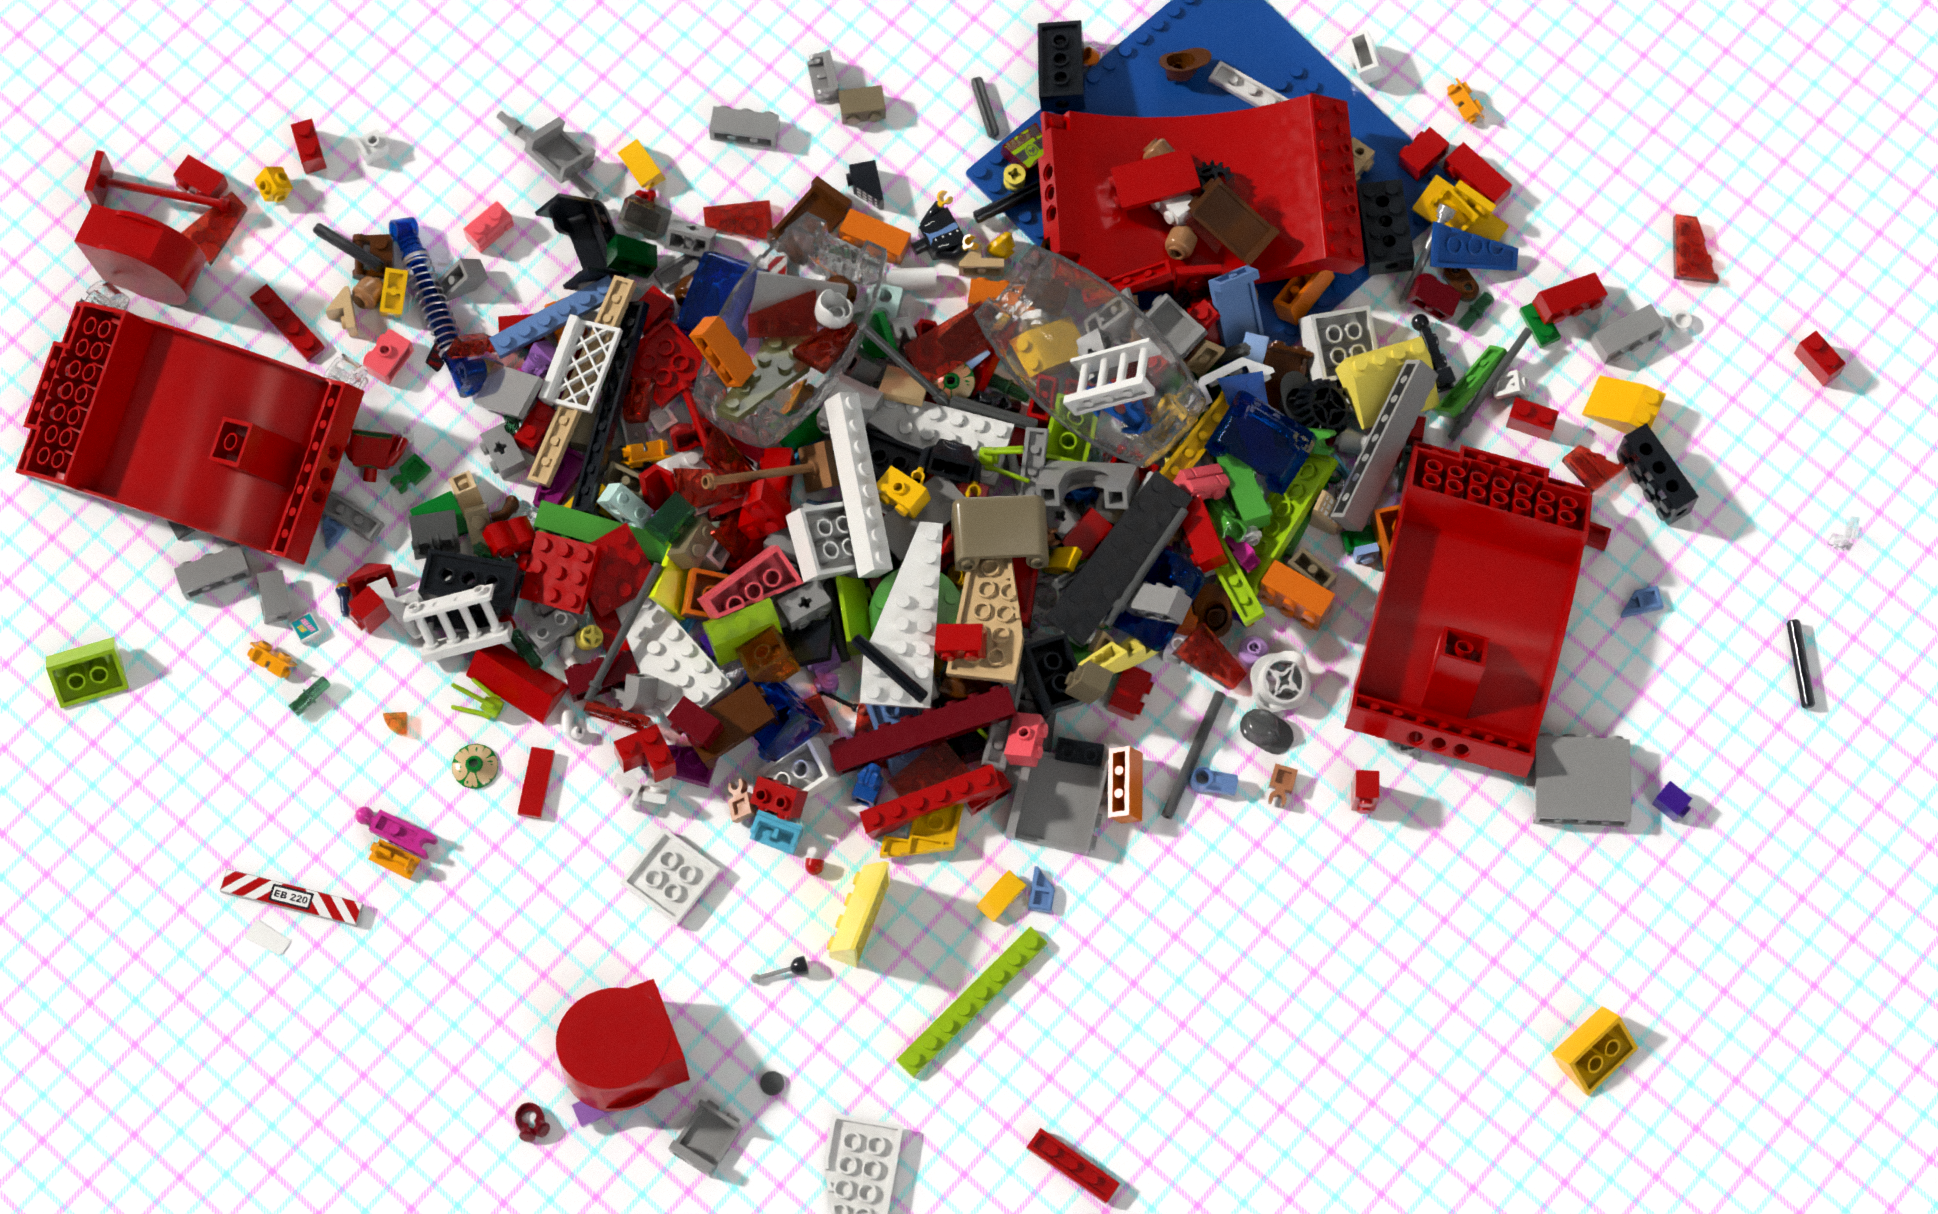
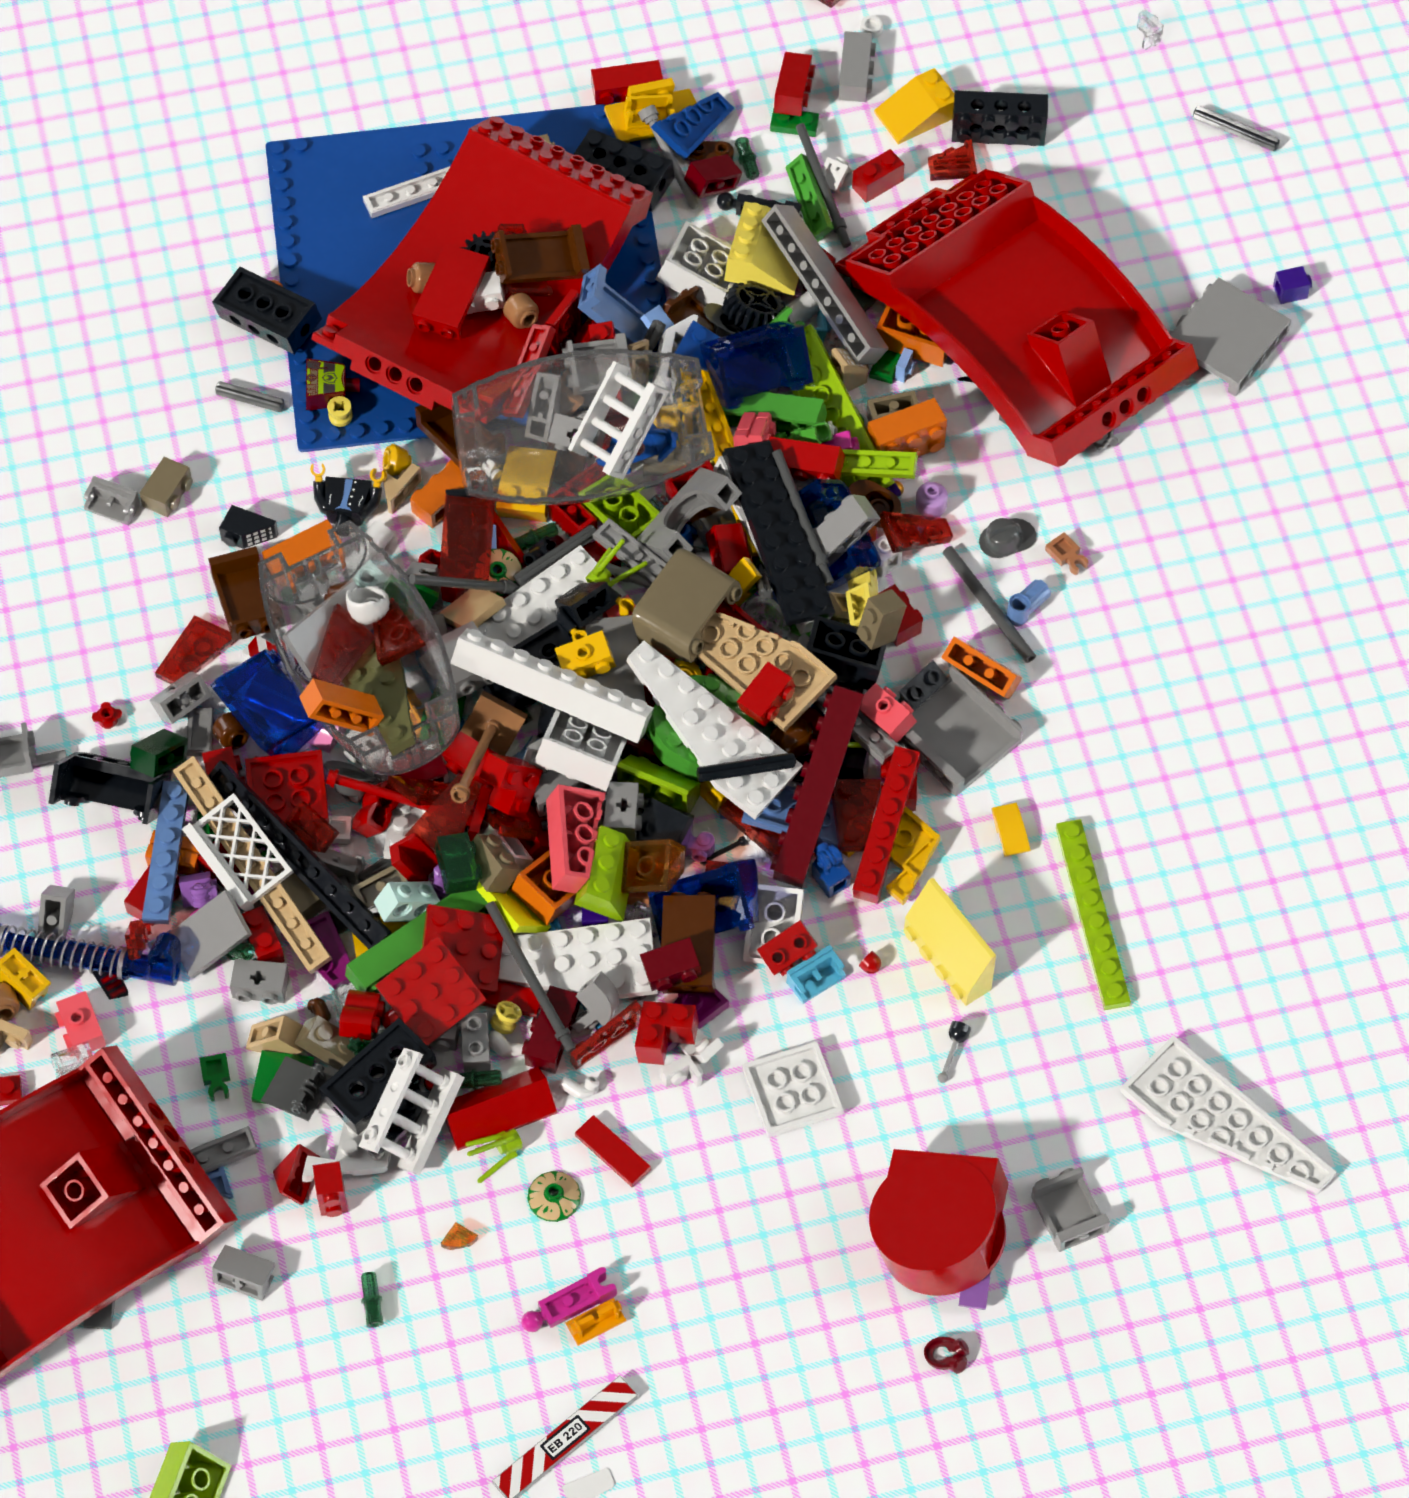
camera: 55 degrees left, 10 degrees down
light grey brick [174,545,252,600] -> none
light orange hinge [247,640,298,679] -> none
tile [290,612,322,644] -> none
dark blue piece [335,582,351,617] -> none
red torso [344,421,414,482] -> none
coral brick [463,201,514,253] -> none
clear smoke brick [617,194,673,240] -> none
yellow hinge [618,139,666,190] -> none
light orange hinge [621,439,672,468] -> none
light grey brick [709,105,780,148] -> none
plate [728,778,756,823] -> none
dark grey piece [760,1071,784,1096] -> none
black axle [973,180,1041,223] -> none
red plate [1026,1128,1120,1204] -> none
medium blue tile [1028,866,1055,914] -> none
reddish brown piece [1159,48,1212,82] -> none
white piece [1250,651,1311,712] -> none
orange brick [1273,270,1335,326] -> none
white brick [1346,28,1386,85] -> none
red brick [1351,770,1380,814] -> none
red brick [1398,127,1450,182] -> none
light orange hinge [1447,78,1485,124] -> none
medium blue tile [1621,586,1664,618] -> none

